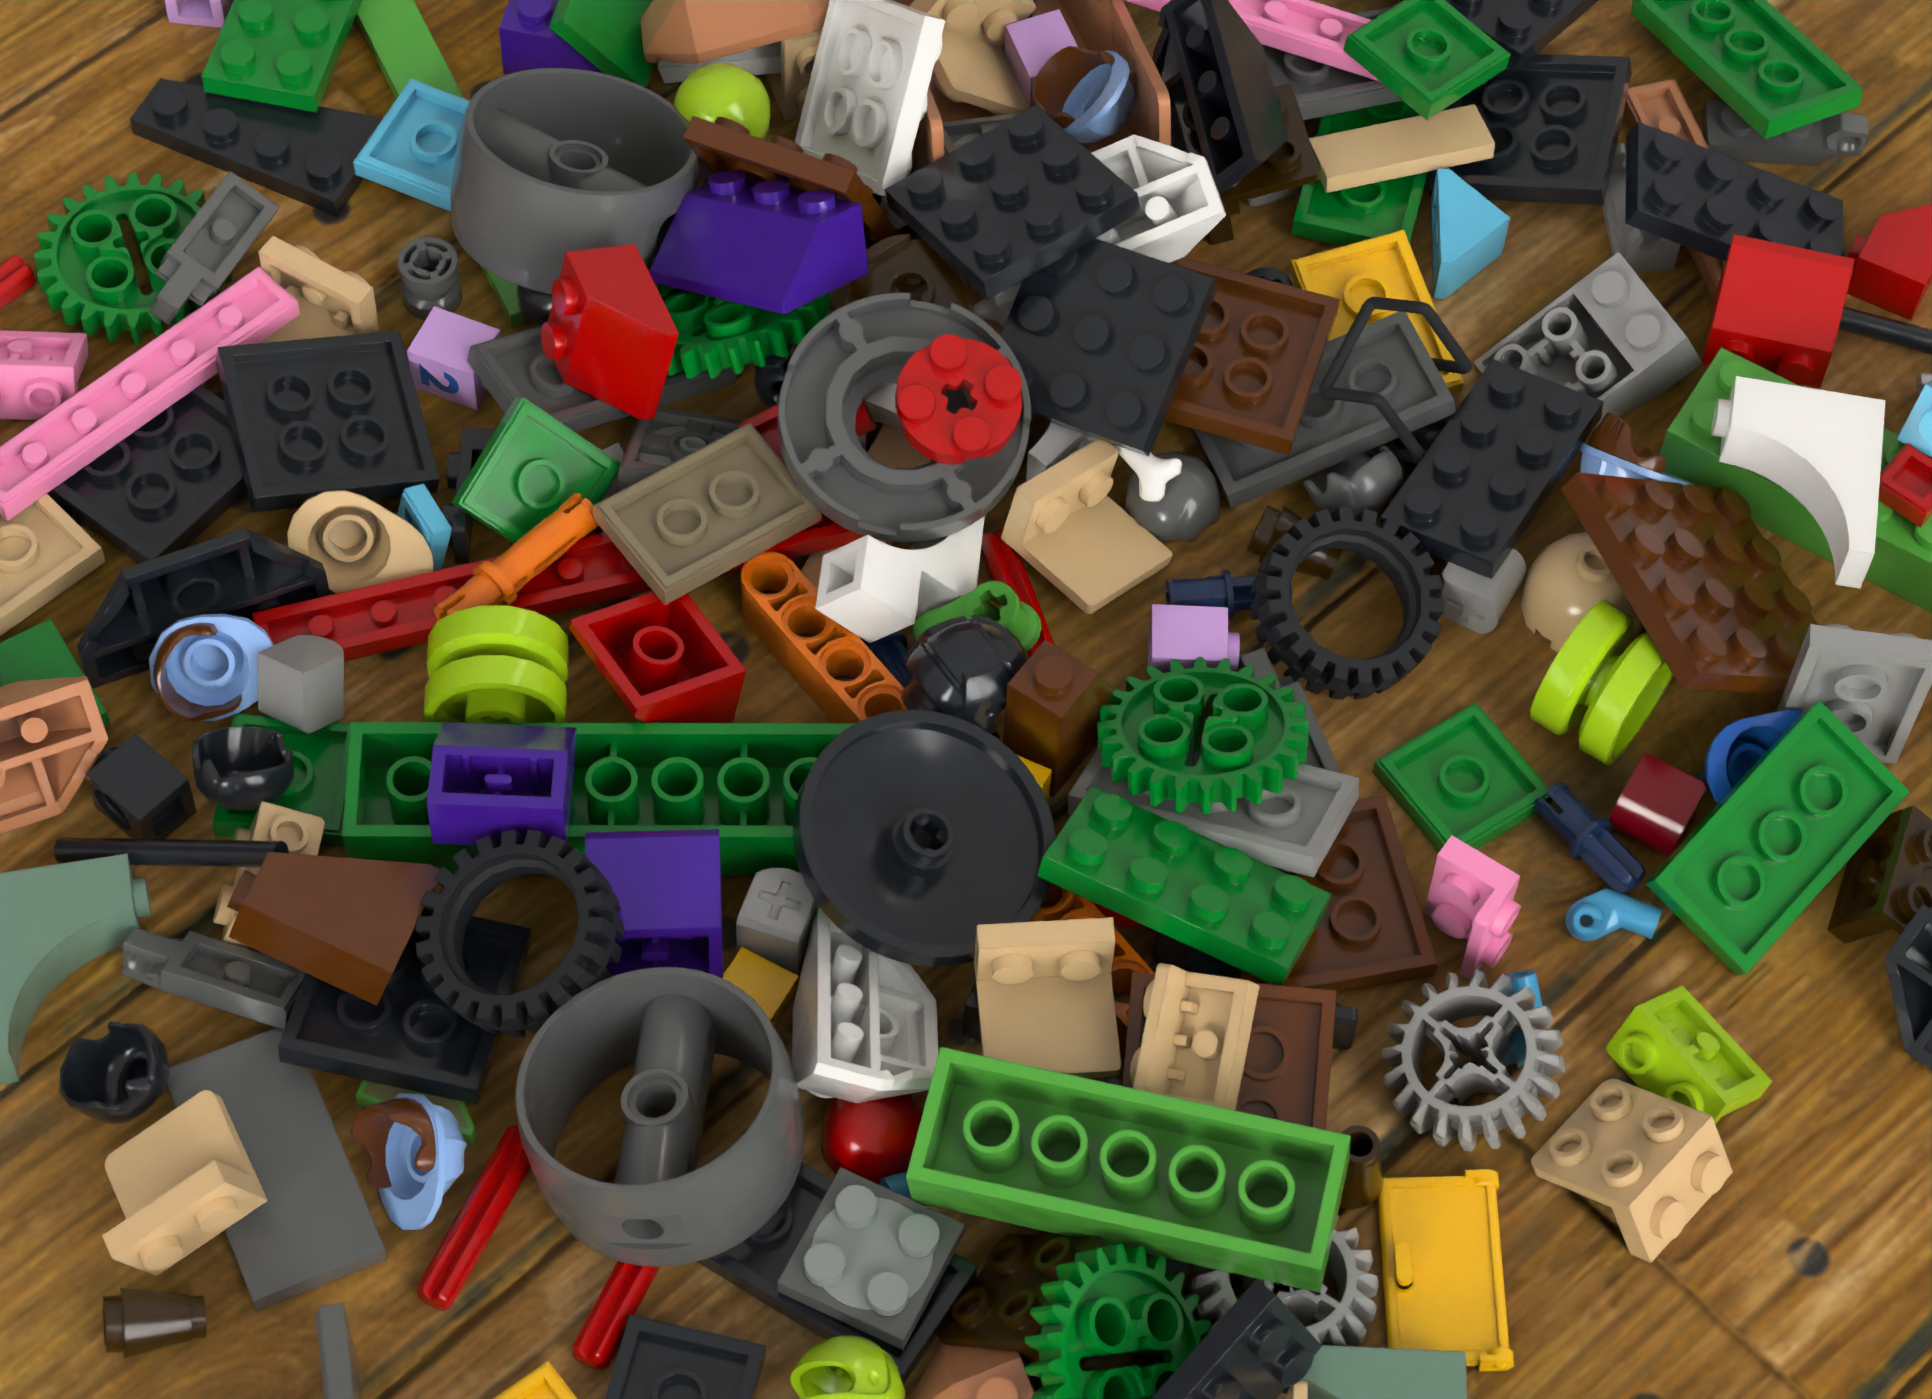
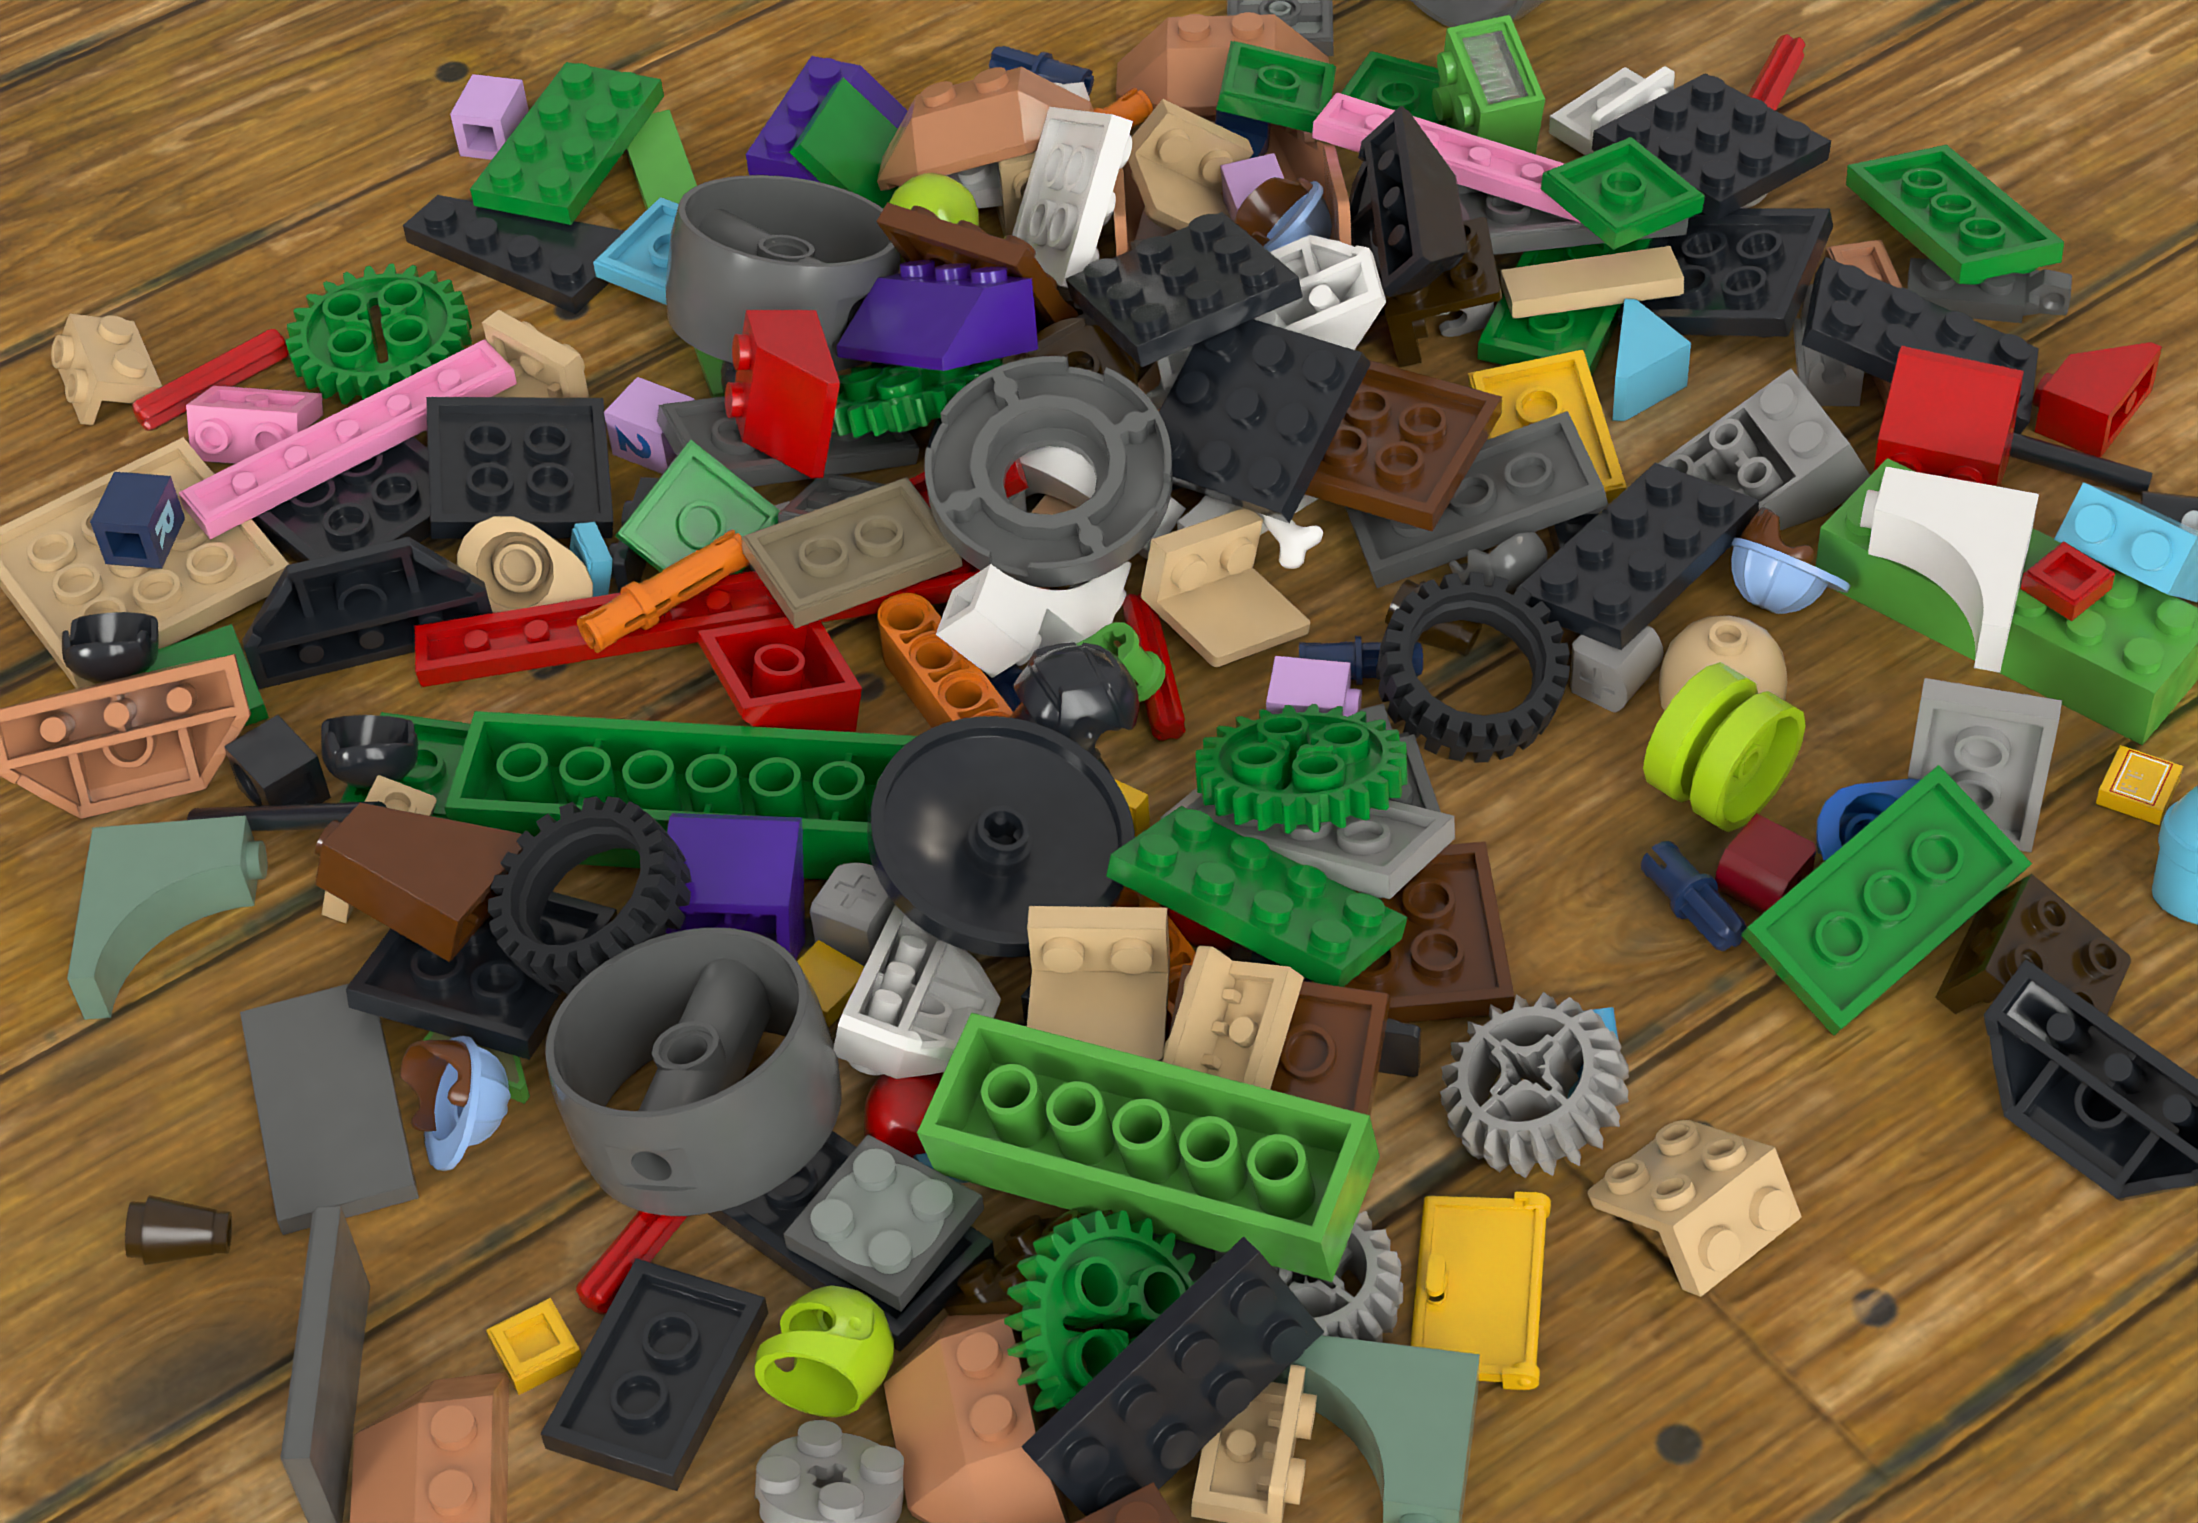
camera: 15 degrees right, 10 degrees down
black hair [59,1021,169,1124] -> none
tan bracket [102,1090,268,1276] -> none
dark grey hinge [121,928,306,1030] -> none
dark grey hinge [148,171,280,325] -> none
light blue piece [149,614,274,722] -> none
light grey piece [257,635,344,734] -> none
dark grey wheel [397,236,462,320] -> none
red axle [417,1125,531,1311] -> none
lime wheel [424,605,569,723] -> none
dark purple slope [427,722,577,845] -> none
red plate [895,334,1022,465] -> none
reddish brown slope [1003,640,1114,797] -> none
dark grey hair [1126,451,1220,541] -> none
black piece [1319,297,1472,464] -> none
dark brown cone [1339,1125,1384,1210] -> none
green tile [1372,702,1553,852] -> none
bright pink bracket [1424,835,1521,980] -> none
reddish brown plate [1561,472,1818,694] -> none
dark azure arm [1565,889,1663,942] -> none
lime bracket [1606,985,1773,1124] -> none

